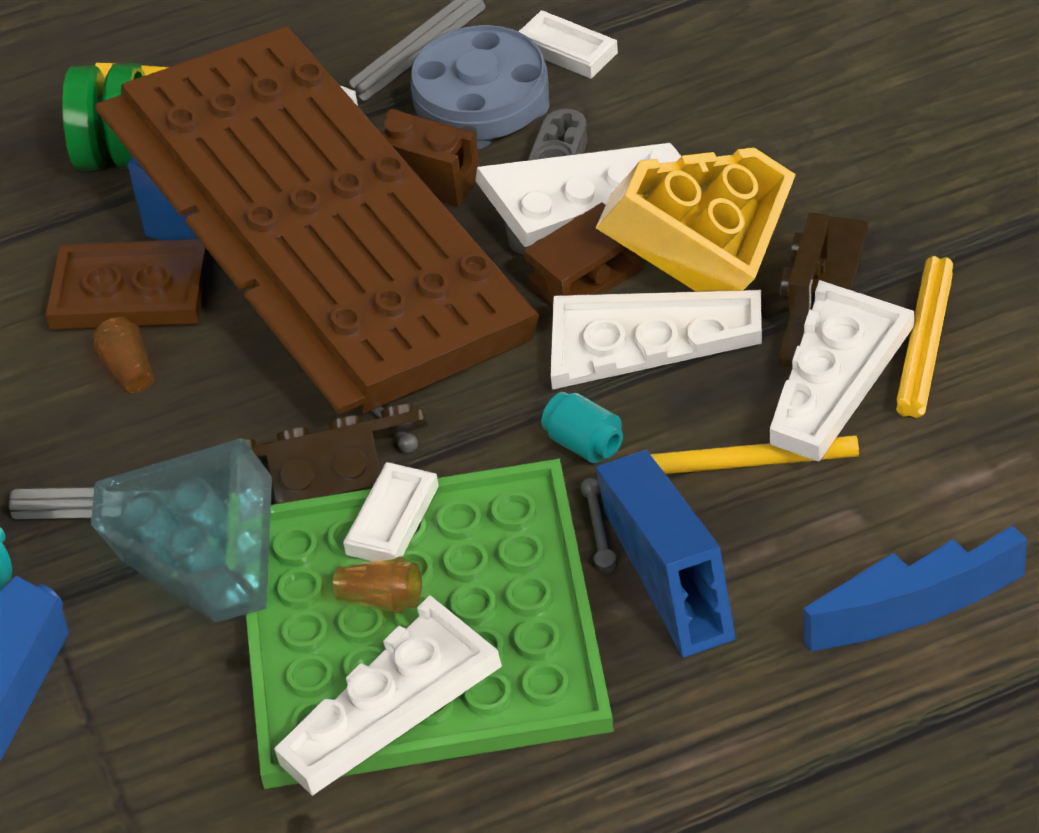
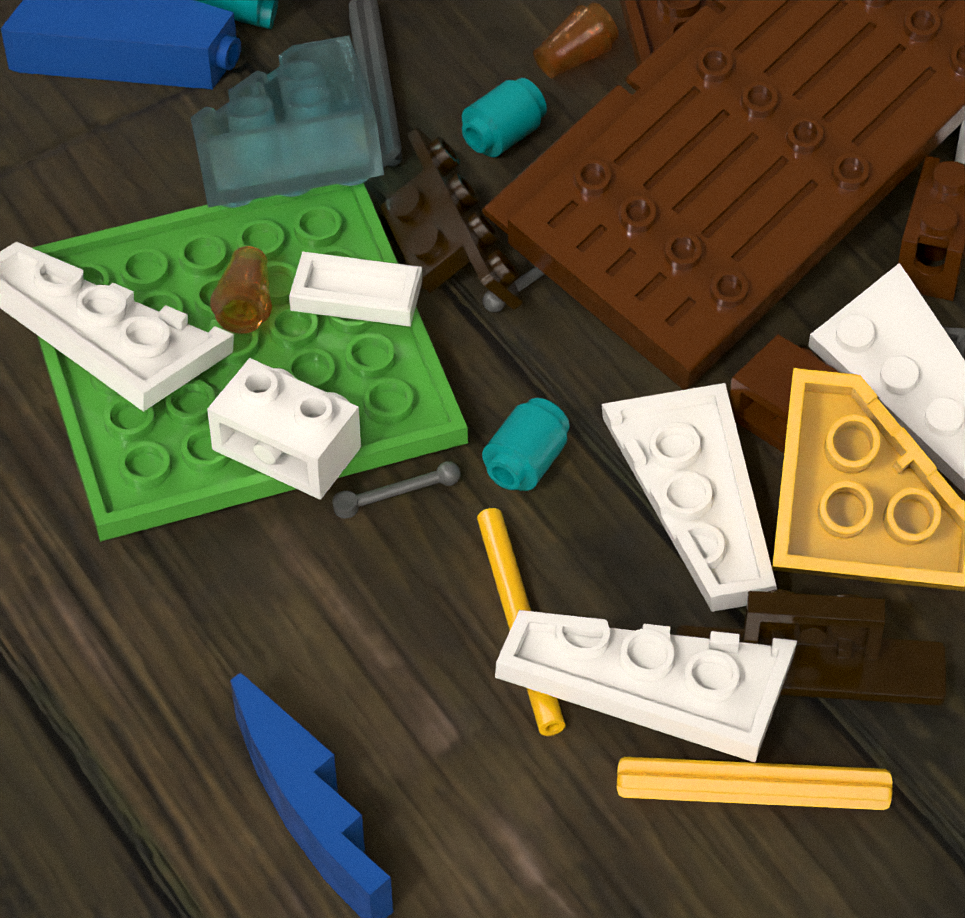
camera: 75 degrees right, 5 degrees up
blue slope [596,449,736,658] -> none
none -> white brick [207,358,361,500]
none -> teal brick [462,78,547,157]

